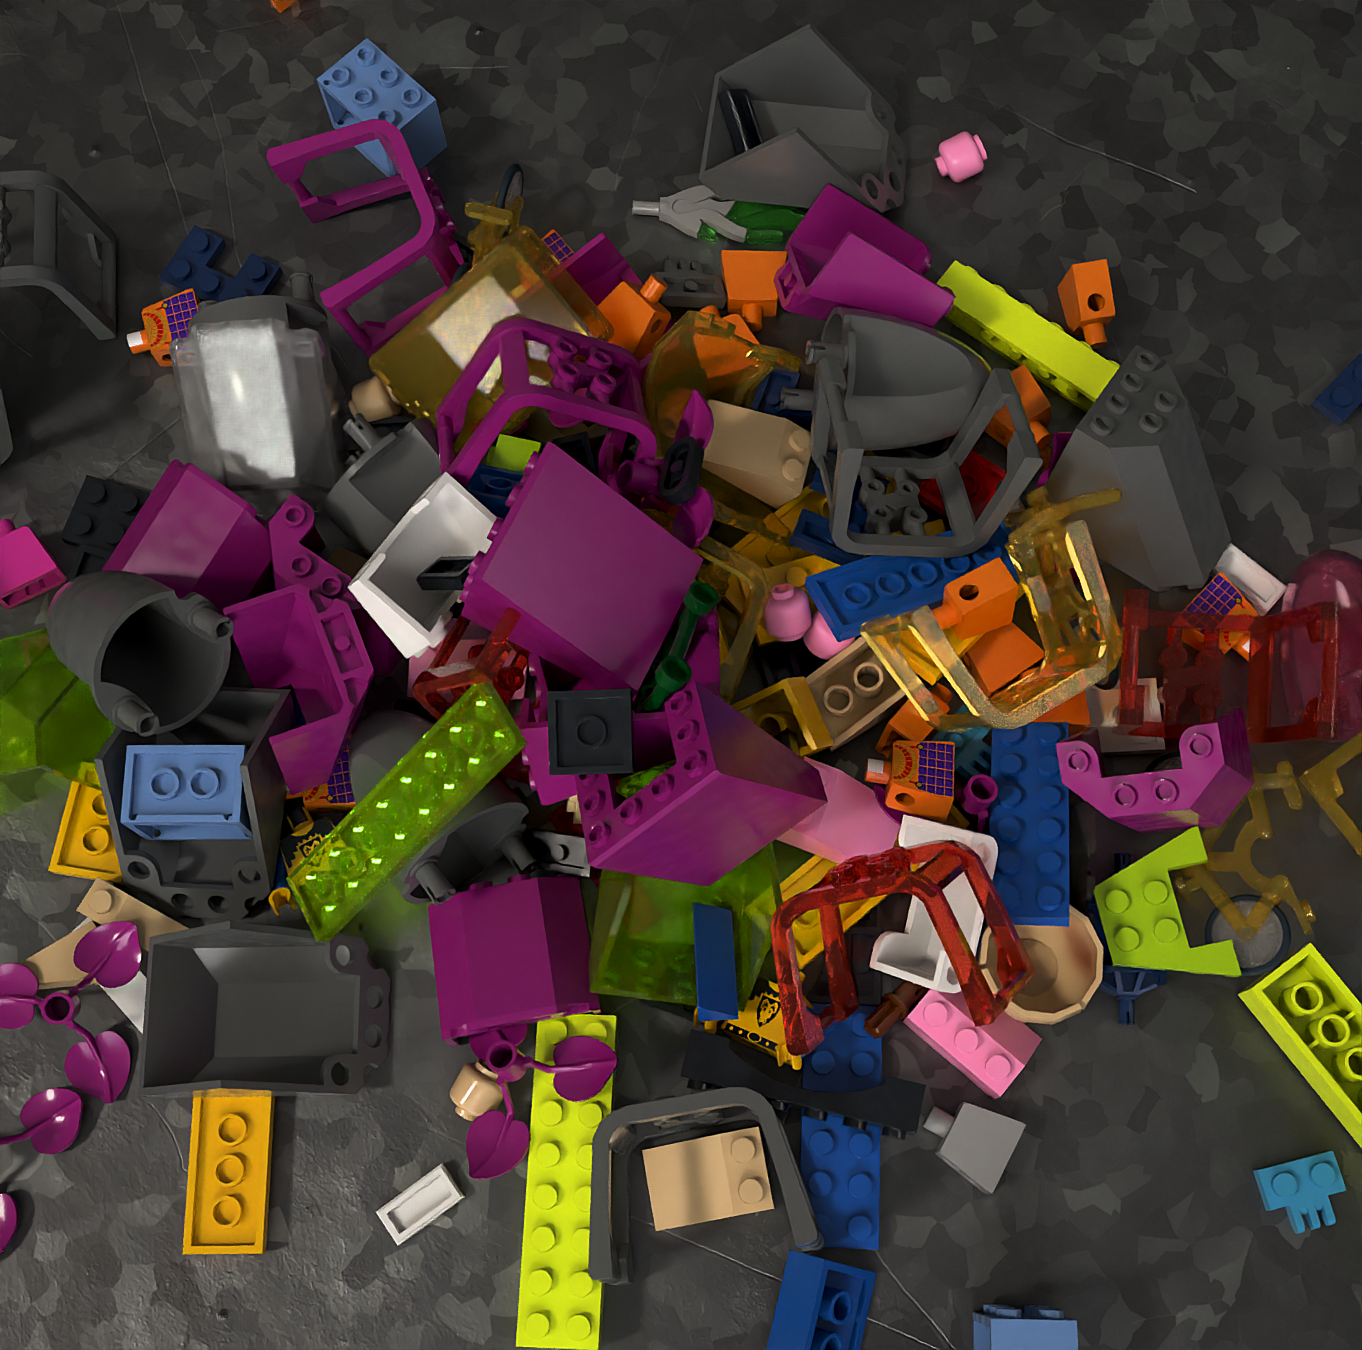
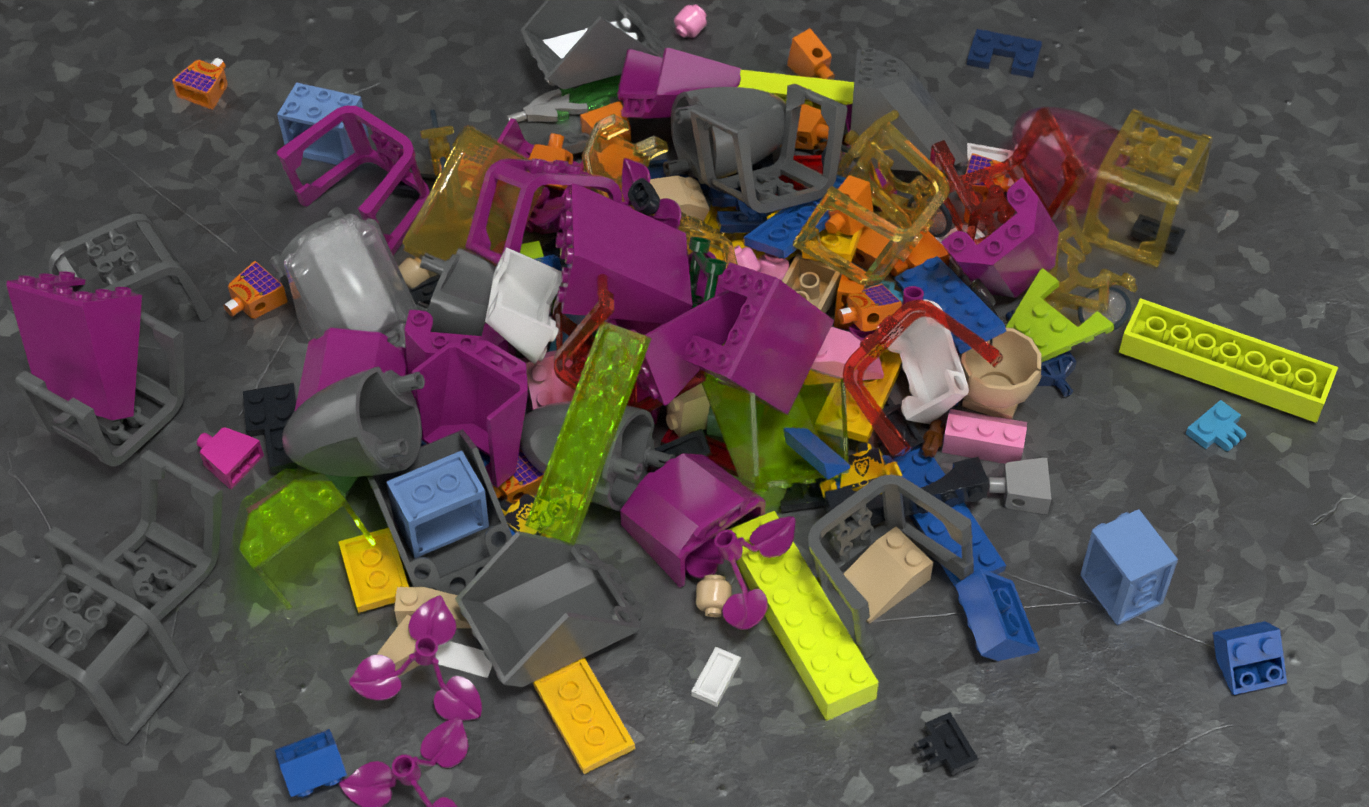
camera: 30 degrees left, 20 degrees down
dark blue plate [158,225,283,303] -> none
black tile [416,556,475,590] -> none
black plate [547,689,635,775] -> none
black tile [718,89,764,155] -> none

